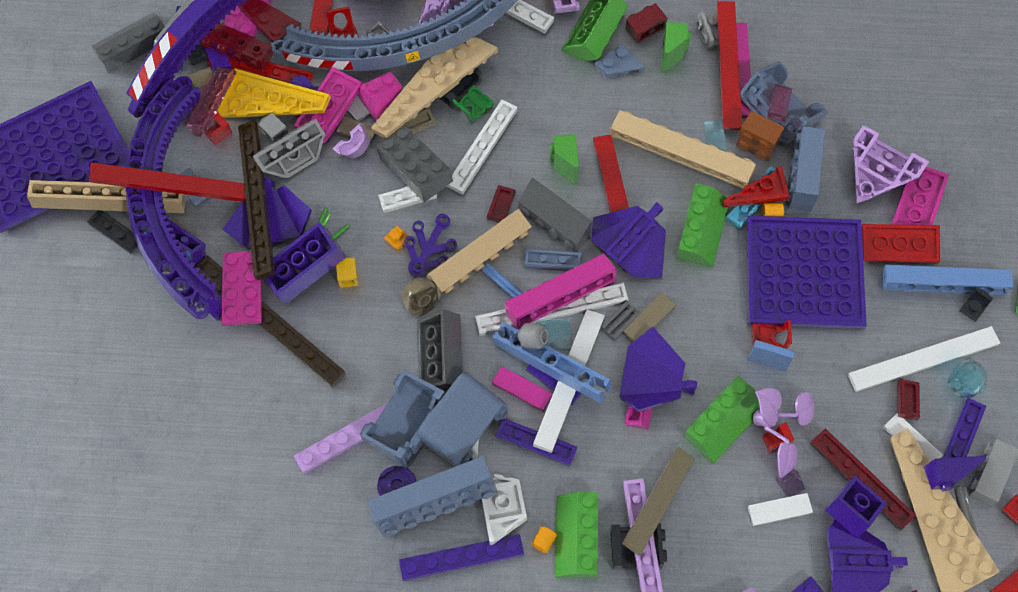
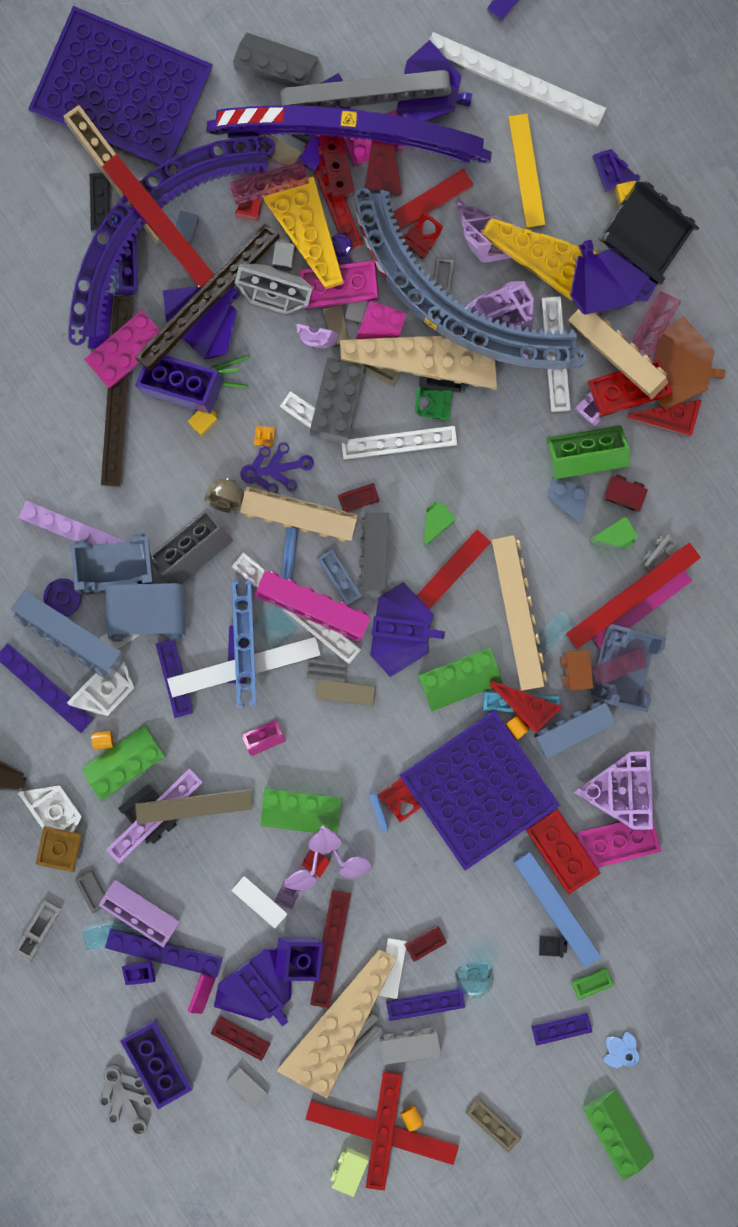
camera: 50 degrees right, 20 degrees up
dark pink tile [492,366,553,412] -> none
light grey head [517,323,548,349] -> none
dark purple panel [619,327,698,411] -> none
white tile [848,326,1000,393] -> none
dark purple slope [924,456,986,491] -> none

